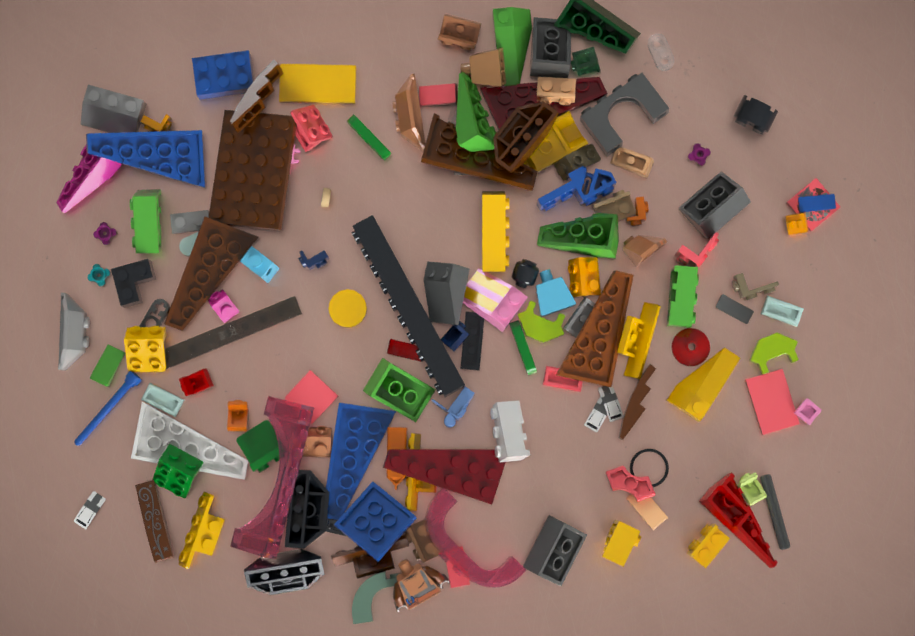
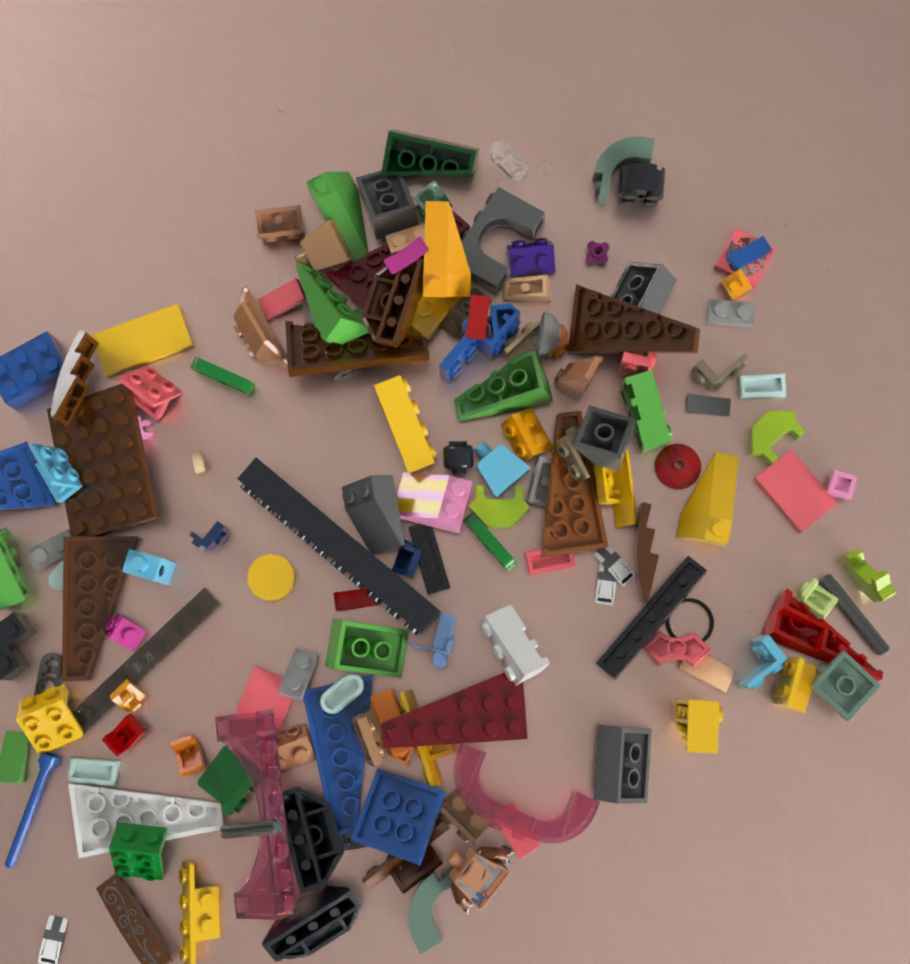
camera: 20 degrees left, 5 degrees down
none -> medium azure bracket [29,443,83,503]
none -> light orange tile [110,679,146,713]
none -> dark grey axle [220,819,282,839]
none -> light grey plate [278,648,319,701]
none -> light aqua tile [320,674,364,714]
none -> medium nougat bracket [351,710,390,767]
none -> dark pink sticker [384,236,429,274]
none -> light orange wedge [423,201,471,297]
none -> red sticker [466,295,490,340]
none -> dark purple bracket [507,238,556,276]
none -> light grey piece [537,312,562,355]
none -> dark tan bracket [555,425,590,483]
none -> reddish brown wing [568,284,700,354]
none -> dark grey slope [574,405,635,472]
none -> sand green arch [592,137,655,204]
none -> black plate [596,556,707,680]
none -> light grey plate [706,299,755,328]
none -> medium azure bracket [736,635,788,690]
none -> sand green bracket [809,651,881,721]
none -> lime piece [844,548,897,603]

